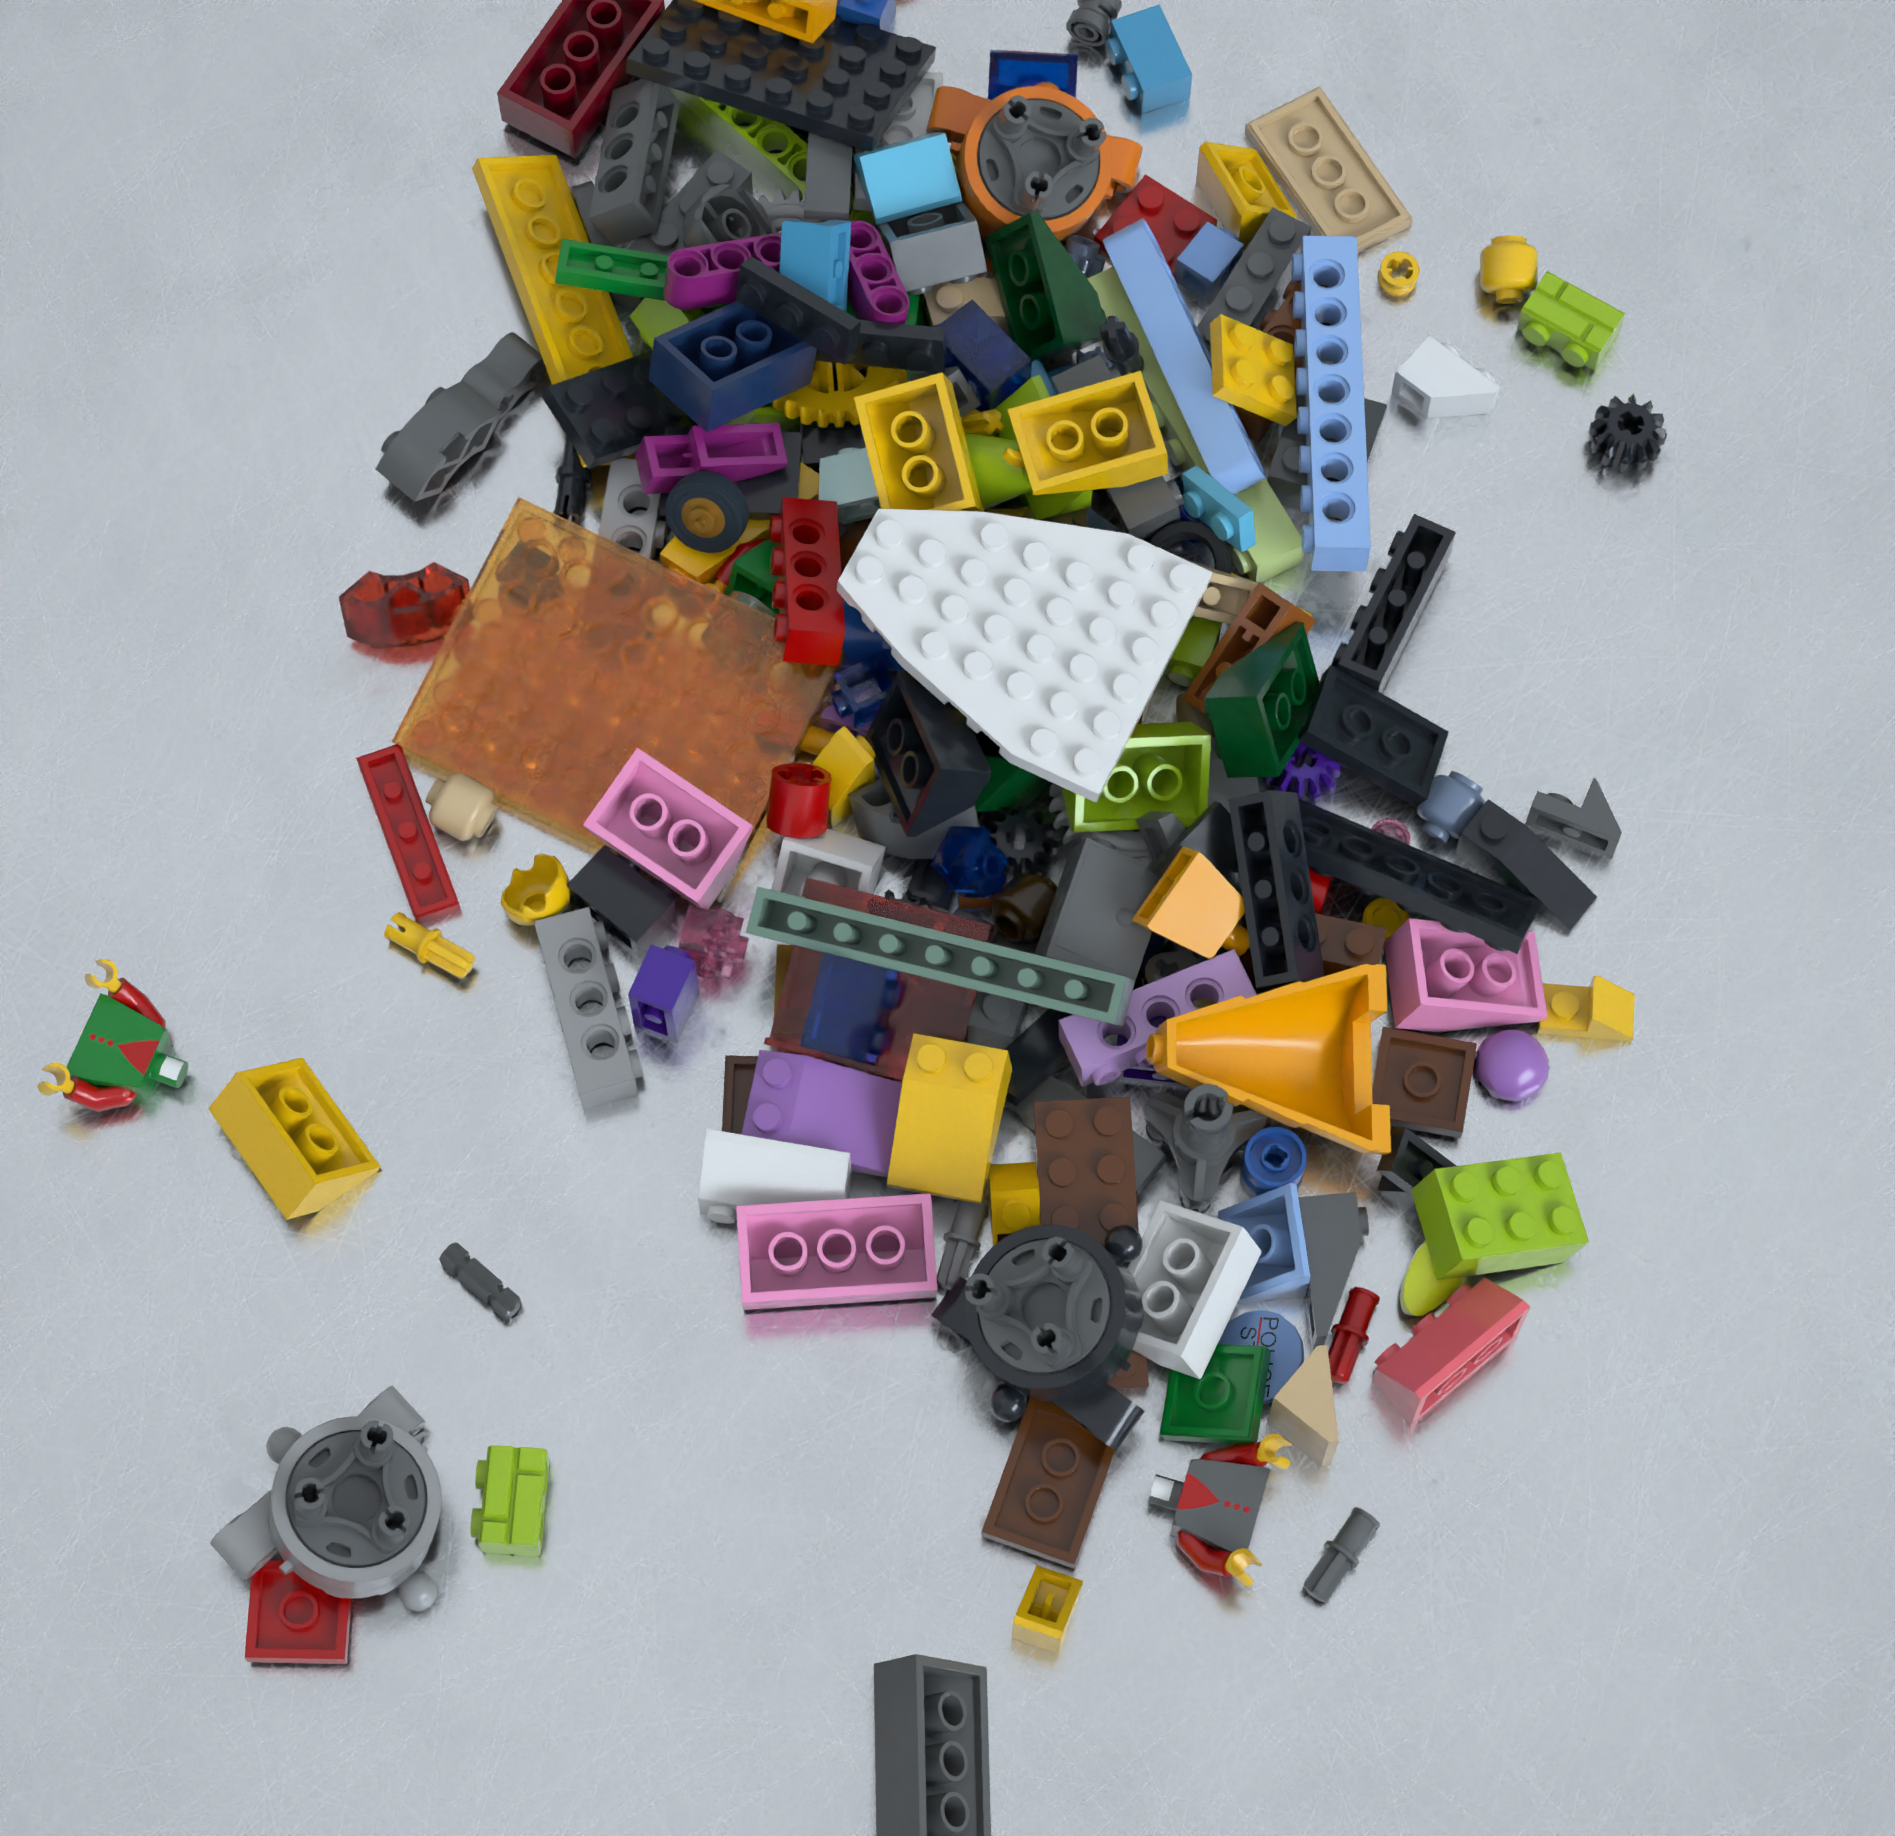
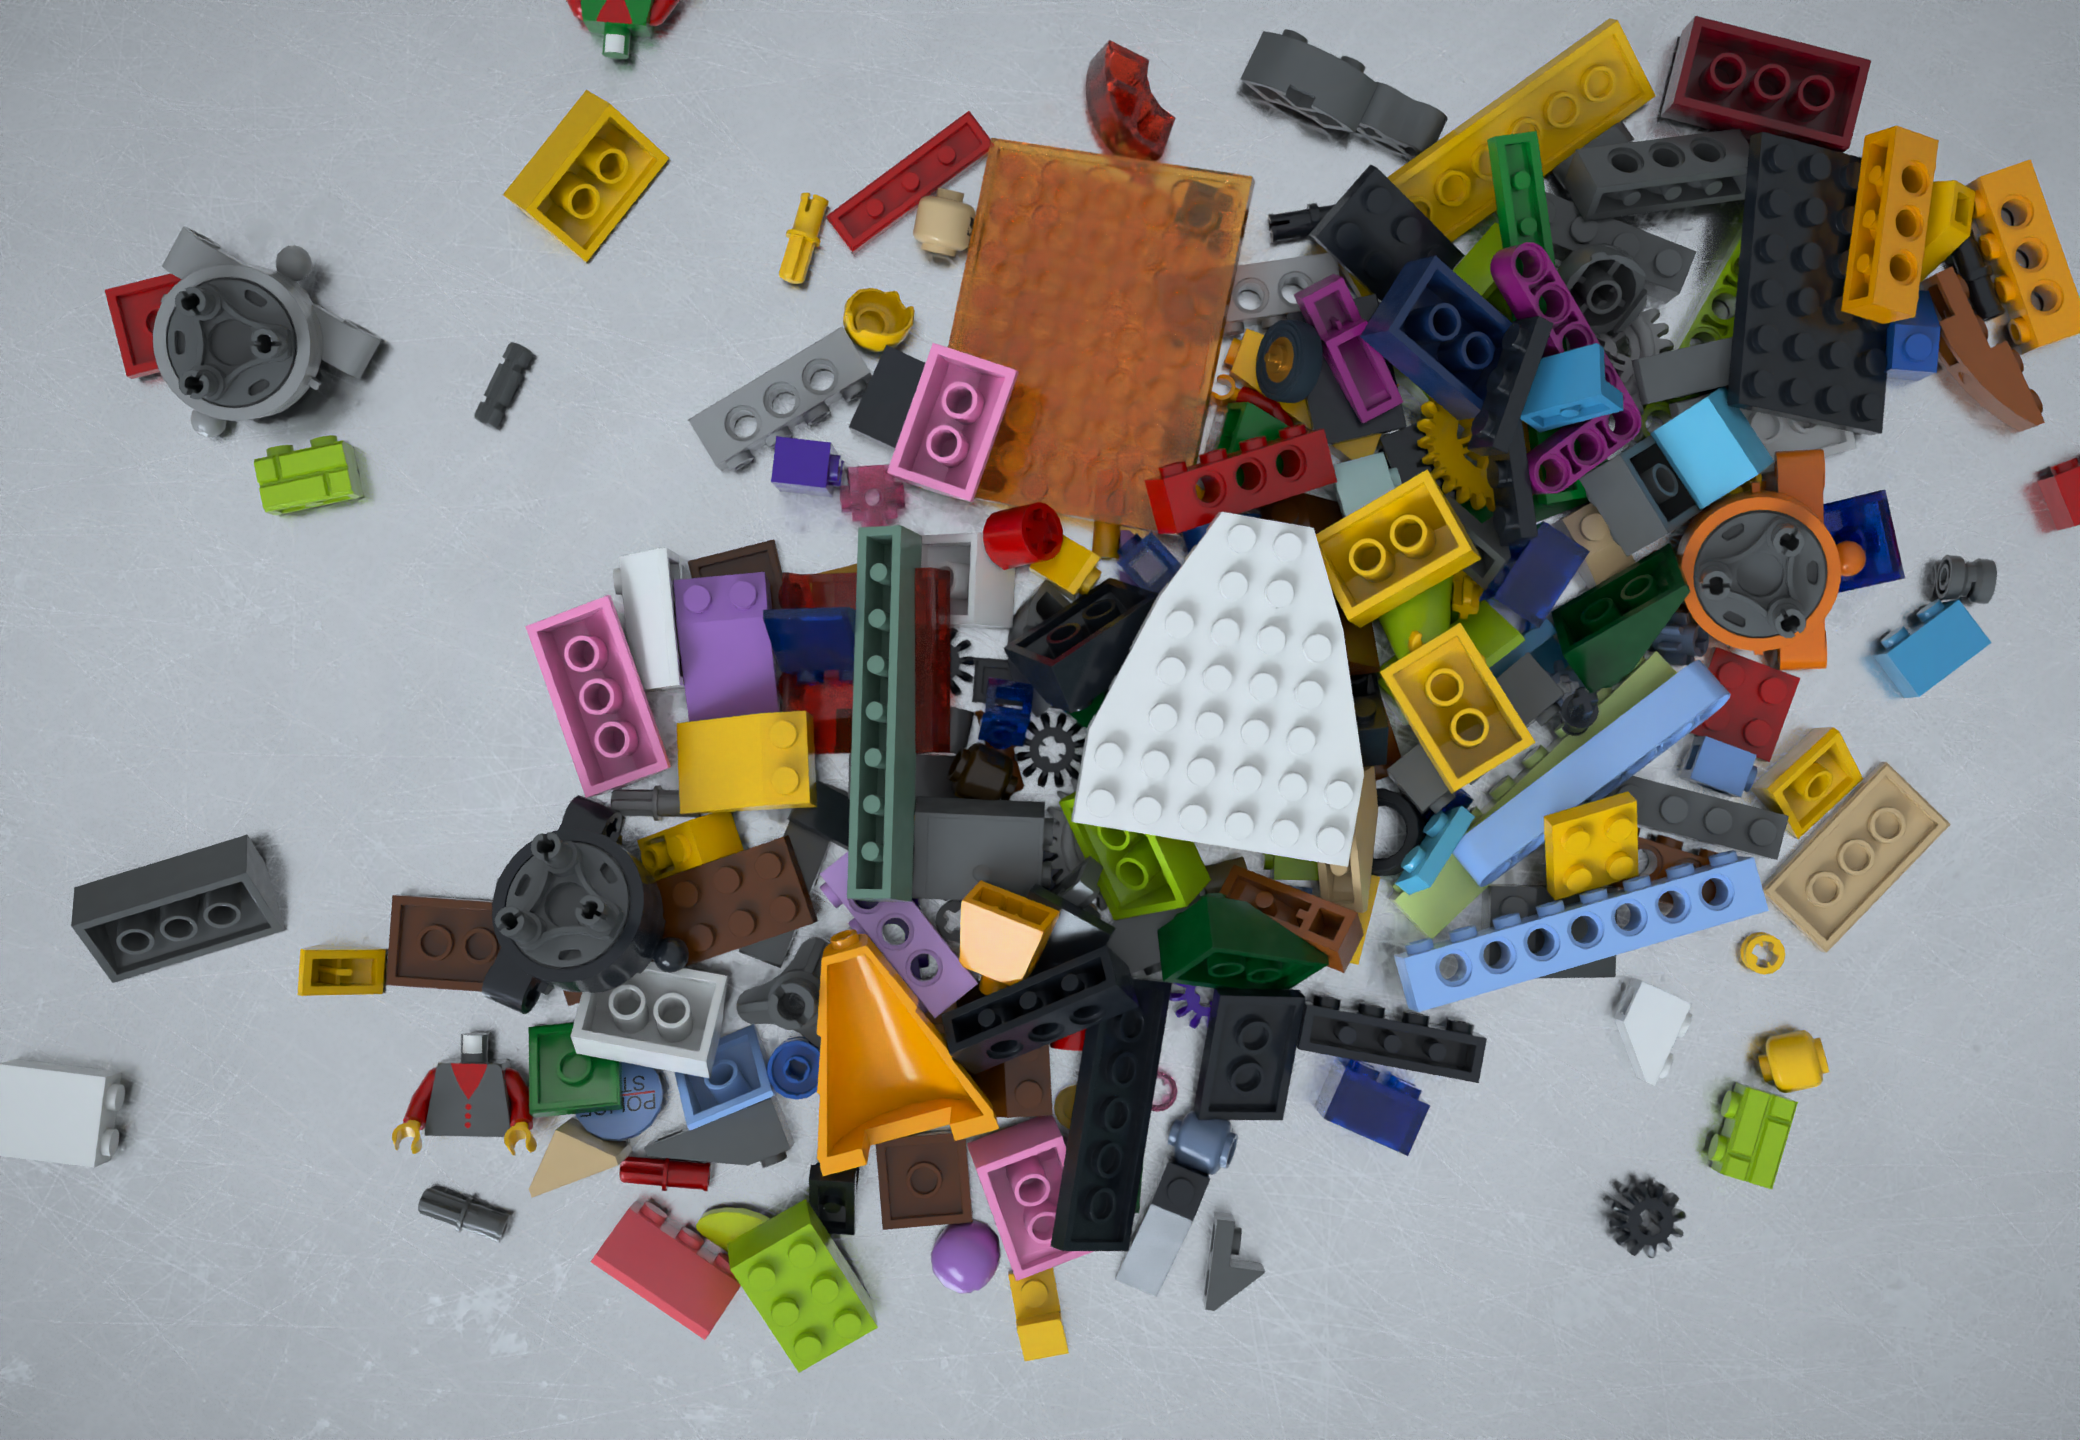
camera: 75 degrees right, 20 degrees up
none -> clear blue brick [1314,1058,1430,1156]

